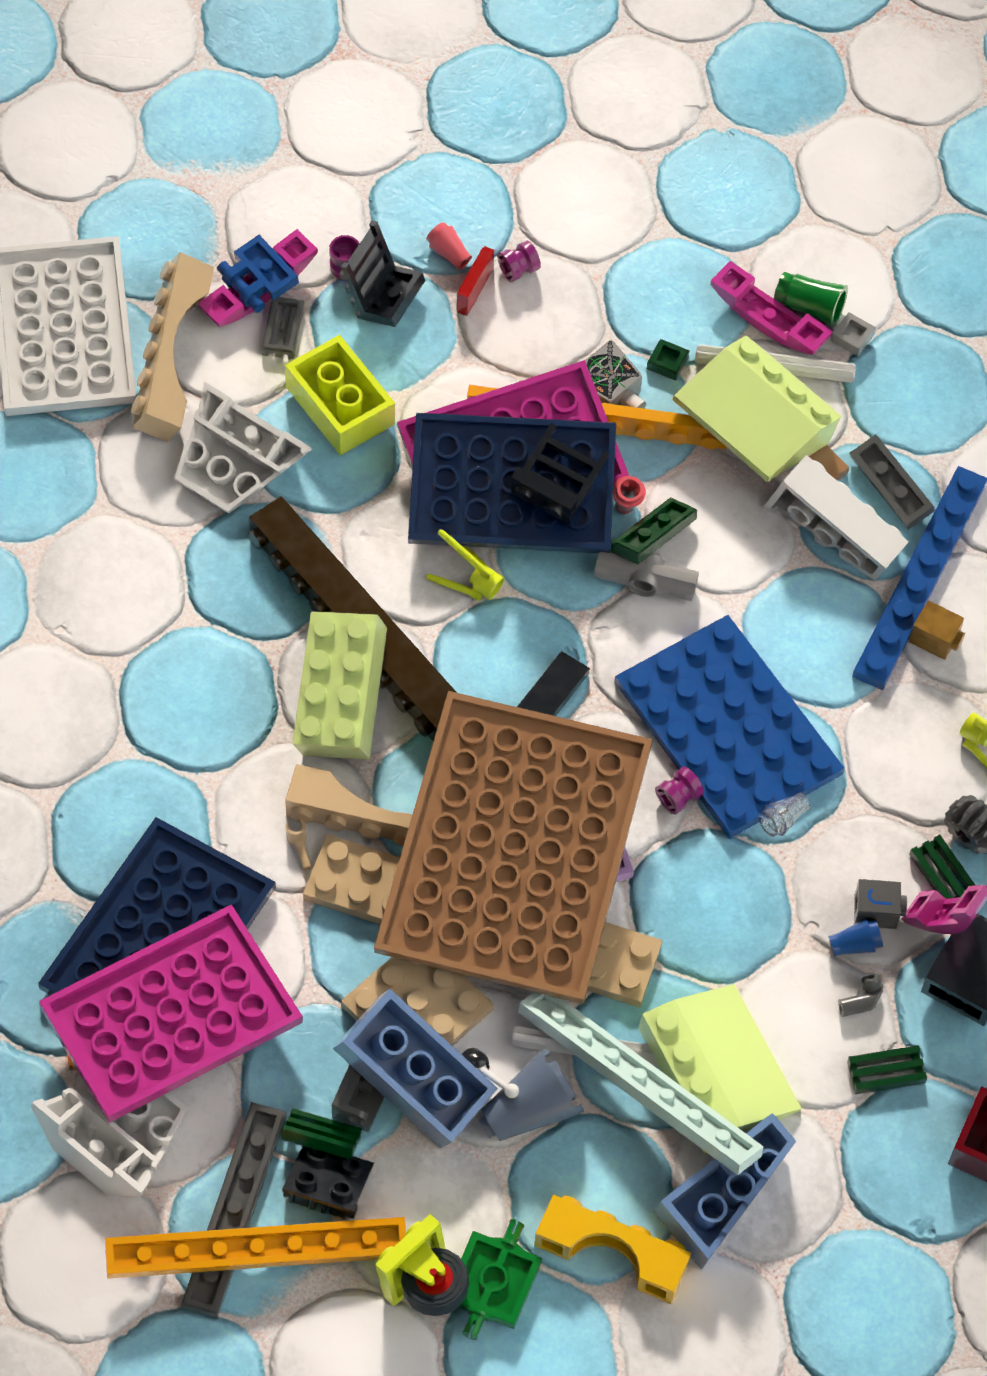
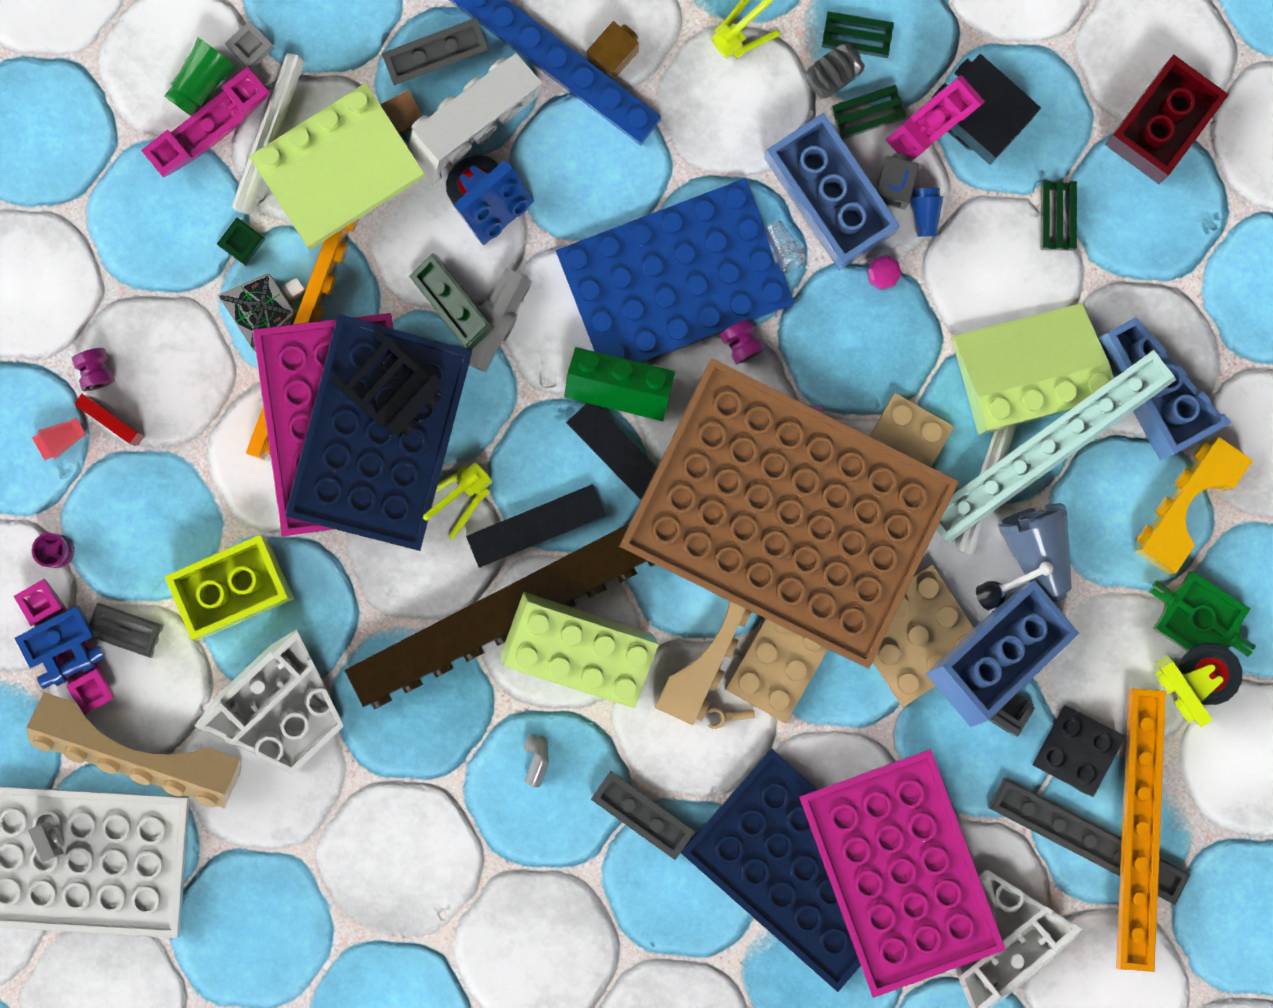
camera: 75 degrees left, 25 degrees up
dark green tile [281,1108,363,1159] -> none
black plate [339,220,426,327] -> none
coral cone [613,476,646,514] -> none
dark grey arm [838,972,883,1017] -> none
none -> light grey plate [28,822,64,862]
none -> blue plate [446,155,534,246]
none -> black tile [466,484,605,568]
none -> light grey arm [524,734,549,788]
none -> green brick [564,347,675,421]
none -> dark grey plate [591,771,695,860]
none -> medium blue brick [764,113,900,271]
none -> dark pink tile [867,255,901,290]

